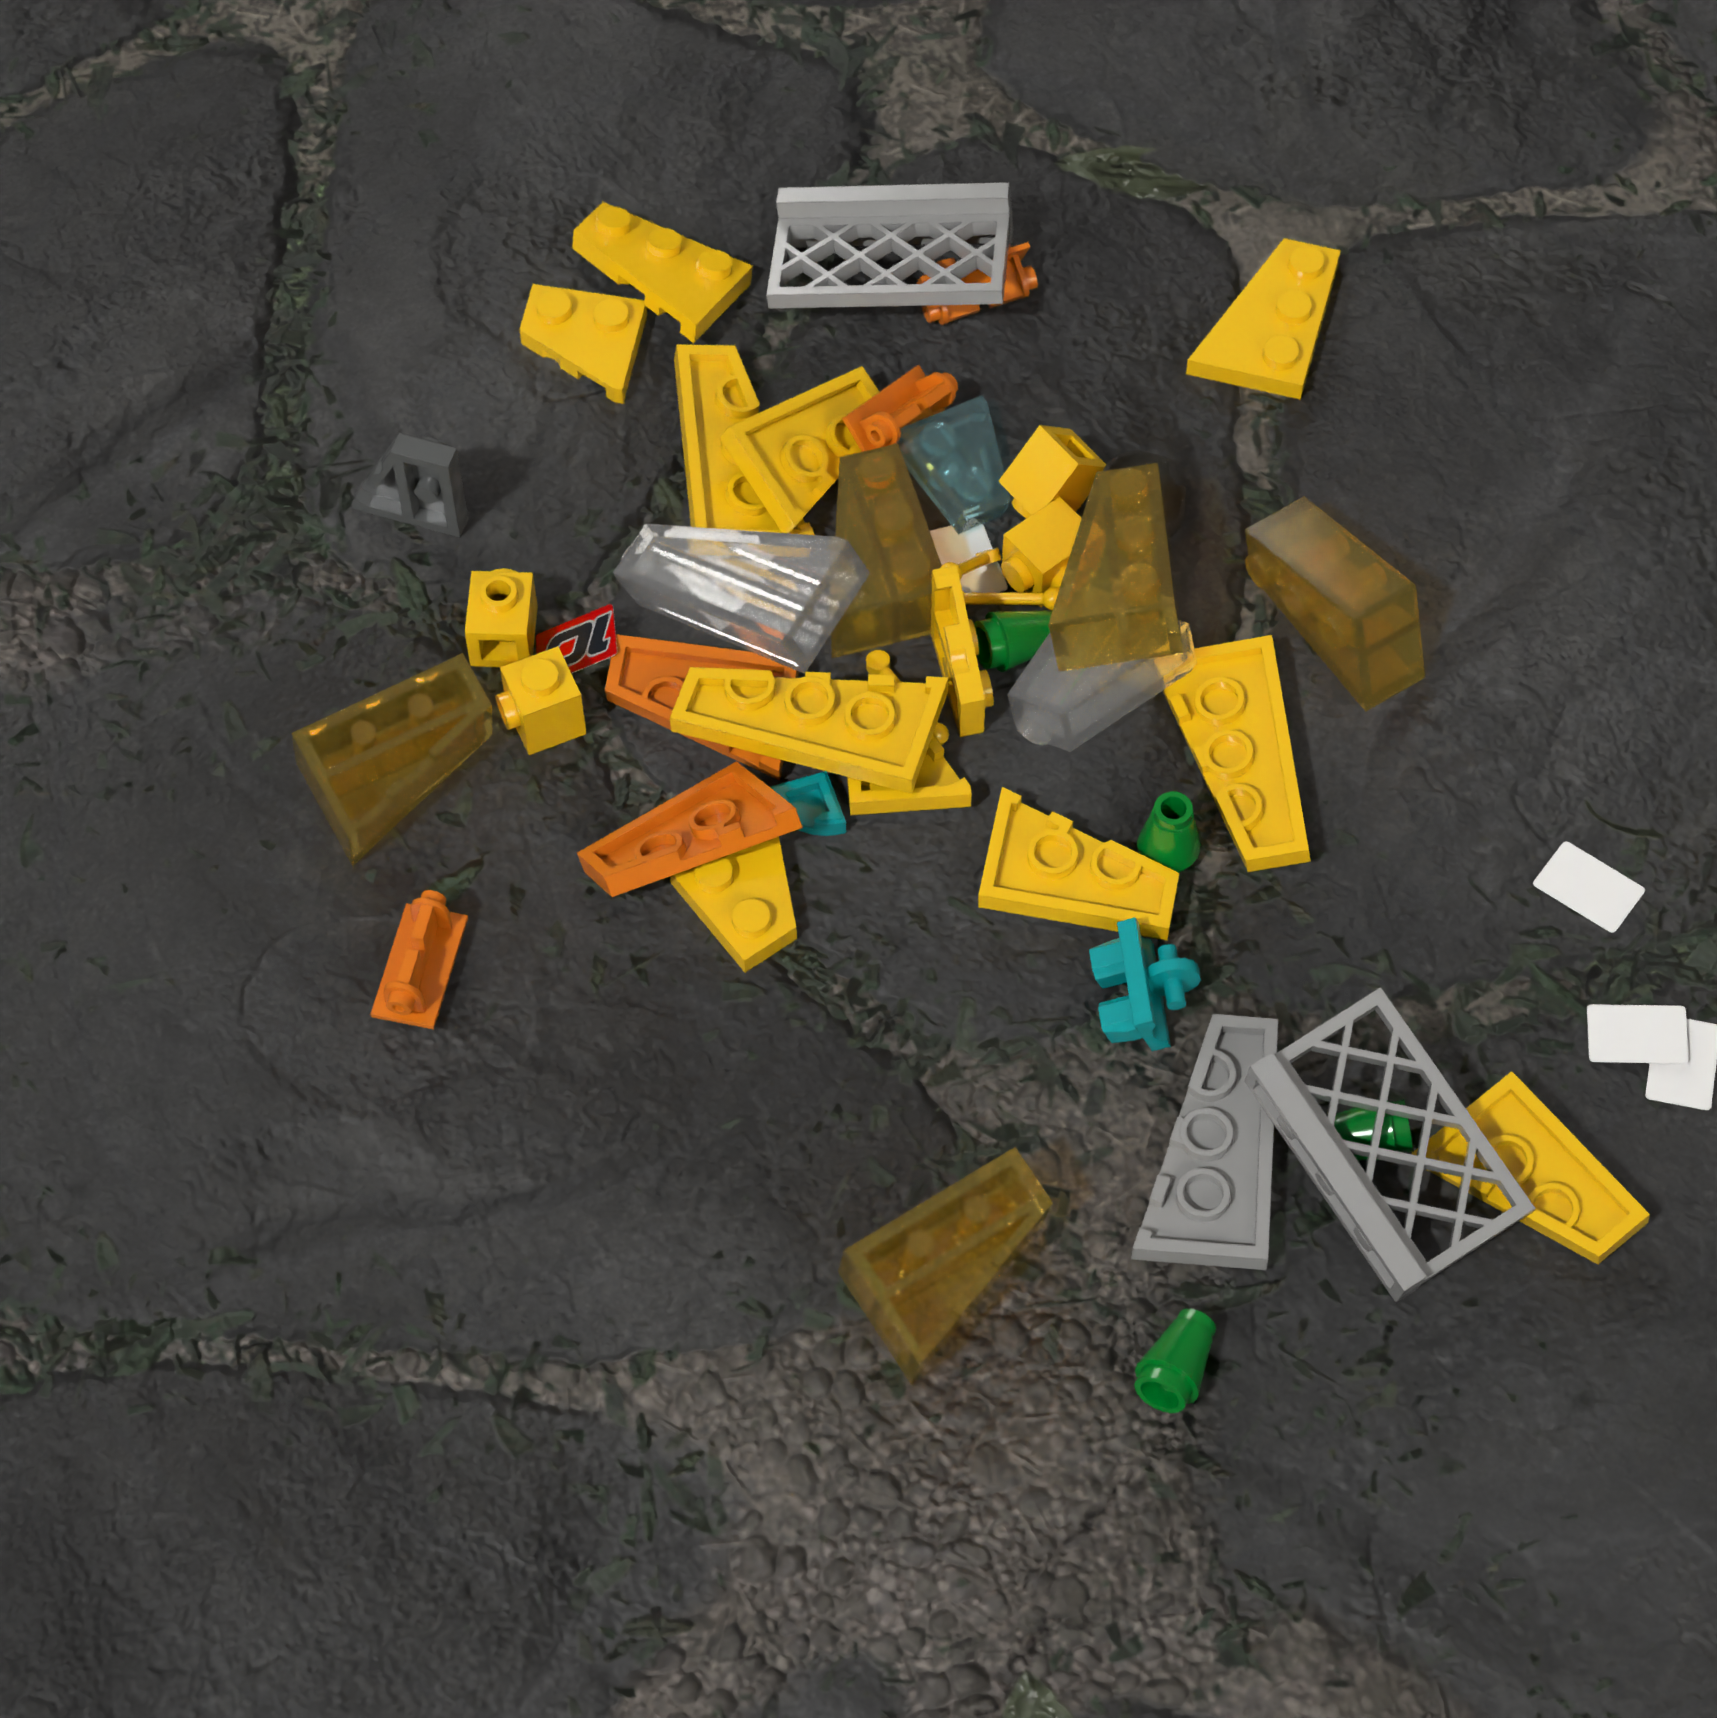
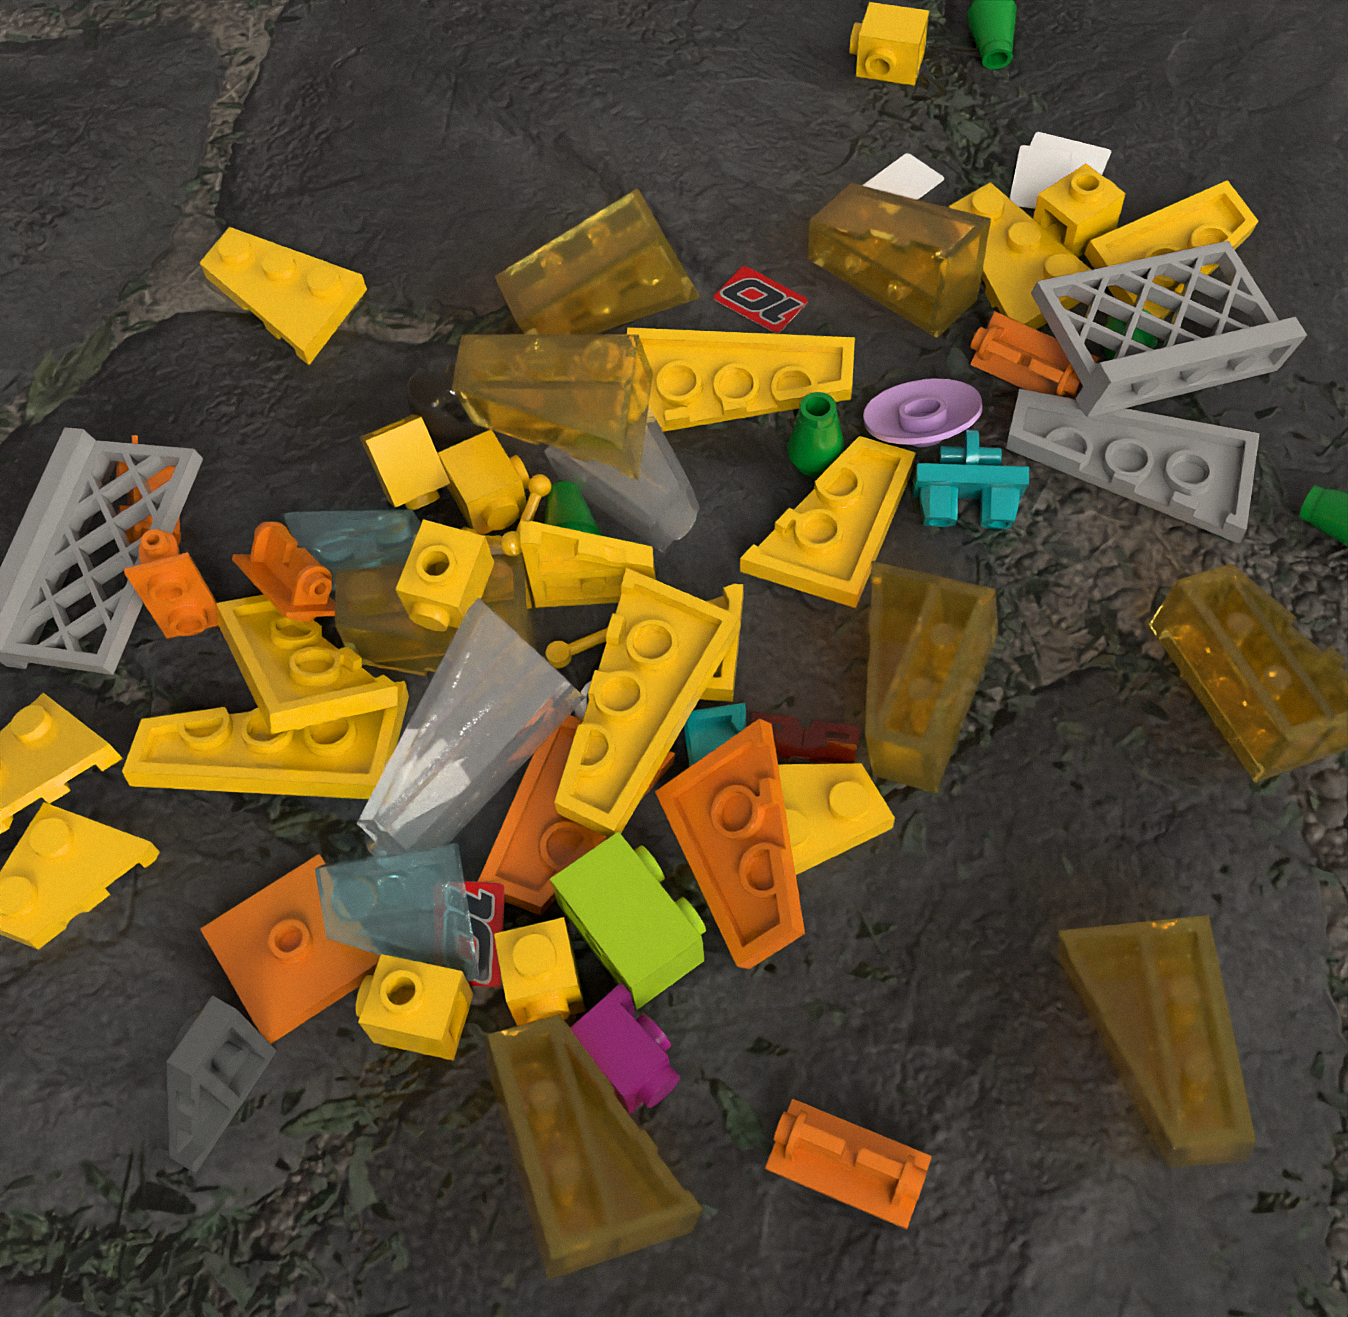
camera: 75 degrees left, 0 degrees up
none -> orange hinge [124,529,219,639]
none -> orange plate [200,854,383,1044]
none -> clear light blue wing [315,843,479,981]
none -> yellow brick [395,519,495,632]
none -> lime brick [550,831,706,1010]
none -> magenta brick [566,983,680,1115]
none -> sticker [713,266,808,333]
none -> clear red piece [750,712,860,764]
none -> clear yellow wedge [808,183,991,338]
none -> lavender dish [863,379,982,447]
none -> clear yellow wedge [865,561,998,793]
none -> yellow wing [947,182,1091,329]
none -> orange hinge [970,311,1100,399]
none -> yellow brick [1033,163,1126,258]
none -> clear yellow wedge [1058,915,1256,1167]

